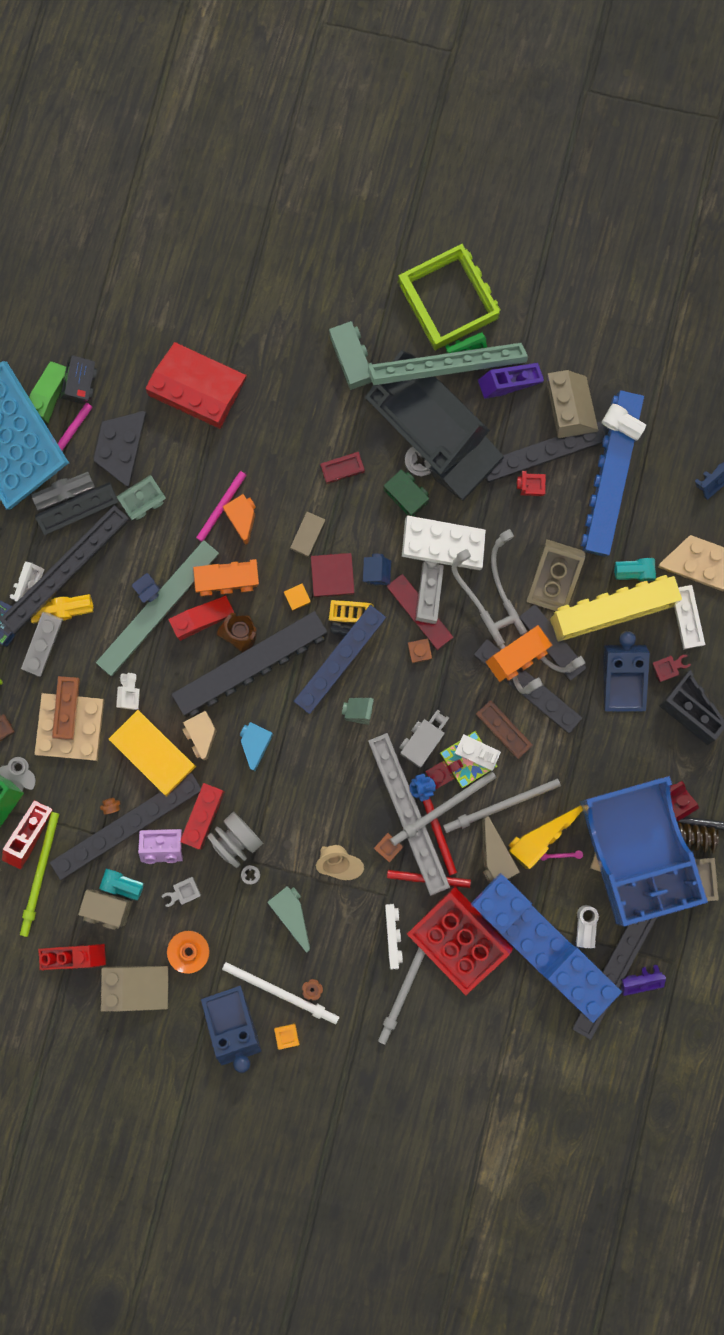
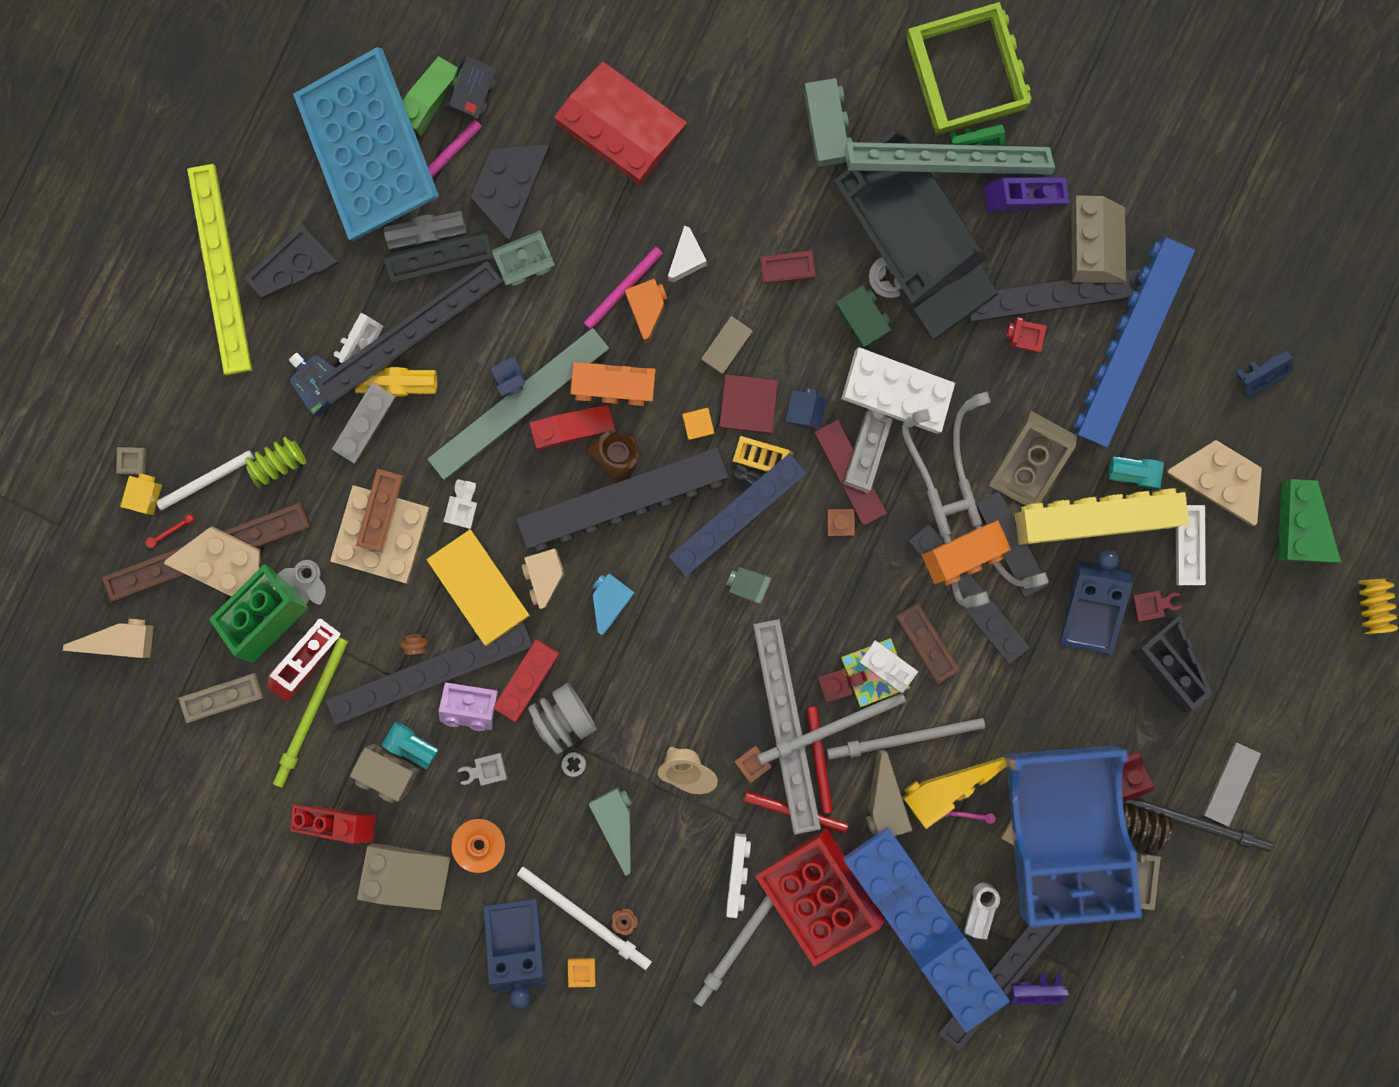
camera: 15 degrees right, 5 degrees up
light grey brick [399,710,449,768] -> none
blue gear [410,774,436,801] -> none
white piece [602,404,646,441] -> none
none -> white slope [668,226,706,282]

